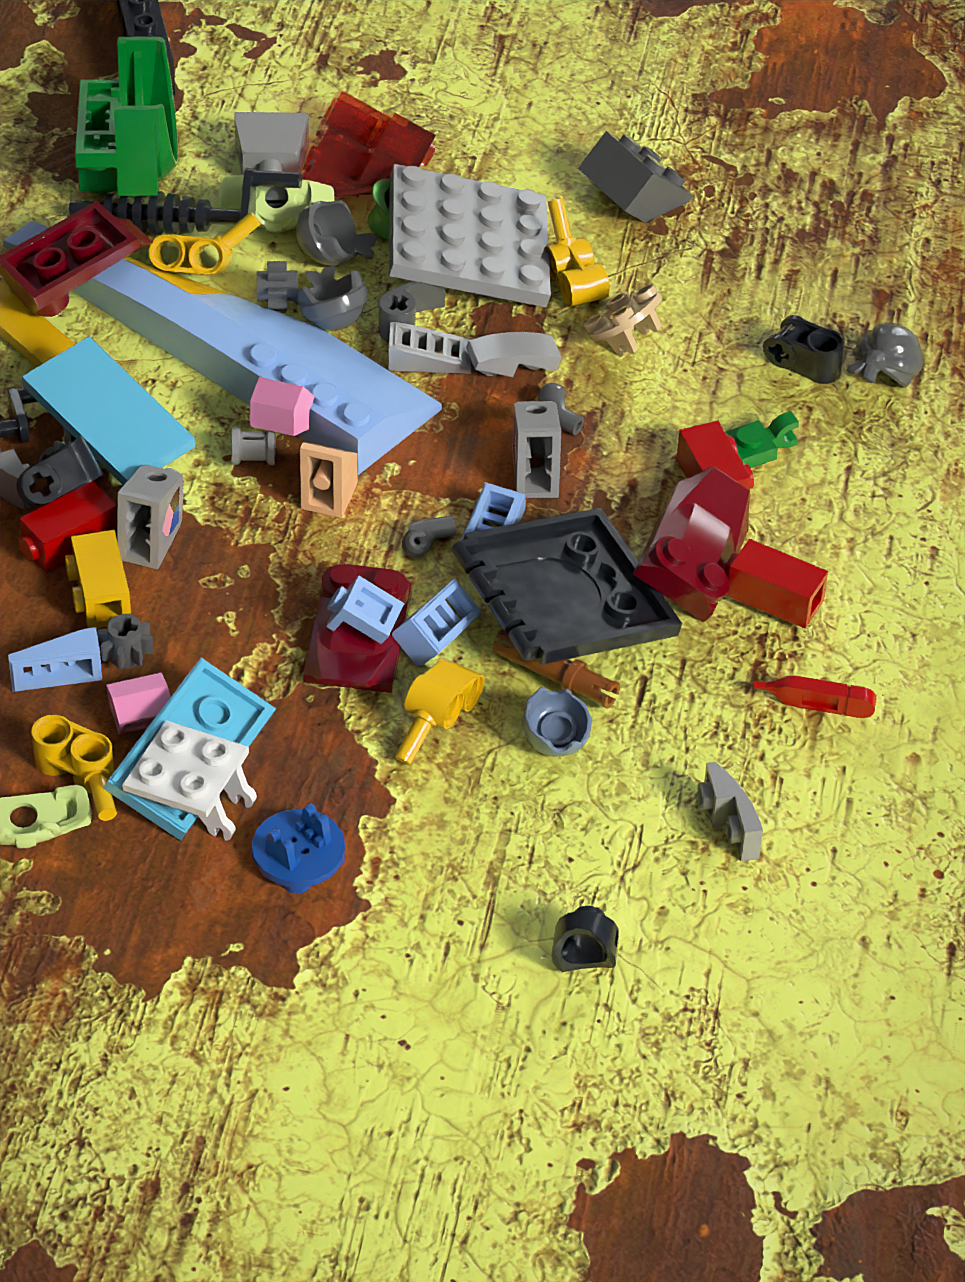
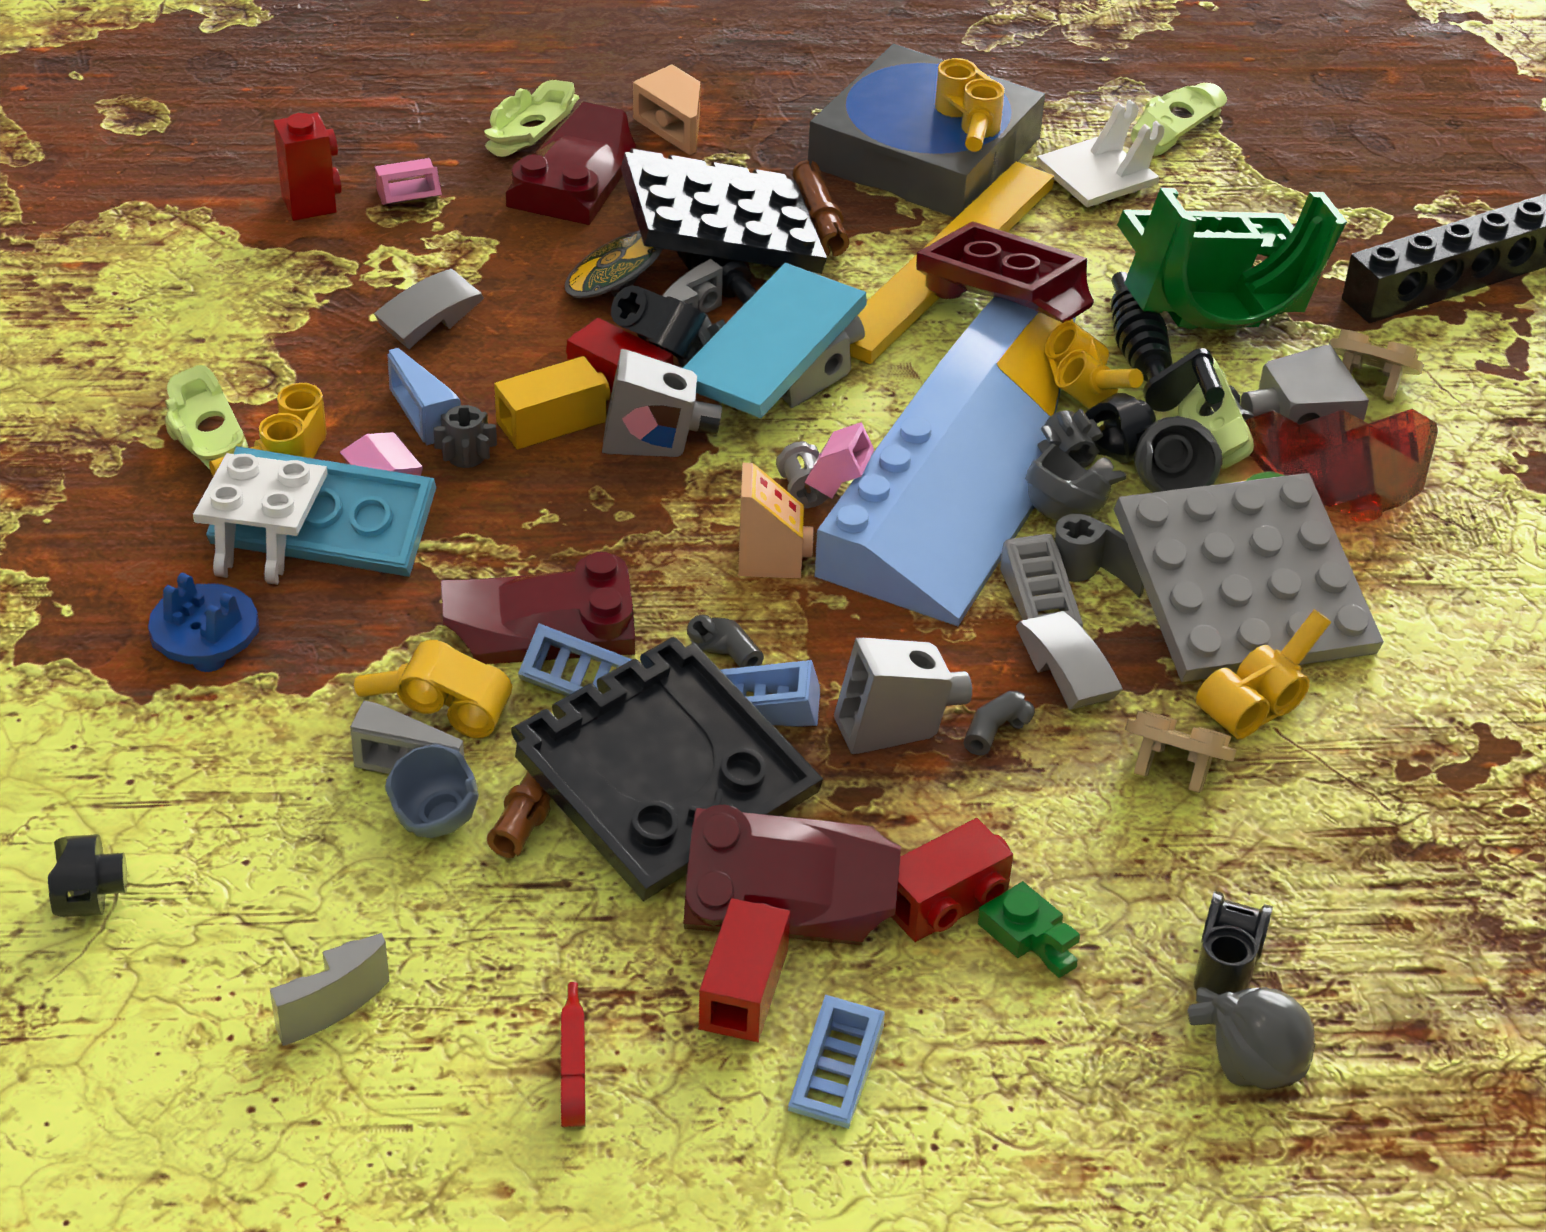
camera: 75 degrees right, 5 degrees down
light blue bracket [326,576,404,644] -> none
dark grey slope [578,131,694,222] -> none
none -> light grey slope [350,700,464,774]
none -> light blue slope [788,994,885,1129]
none -> black piece [1085,393,1156,463]
none -> tan plate [1329,329,1424,402]

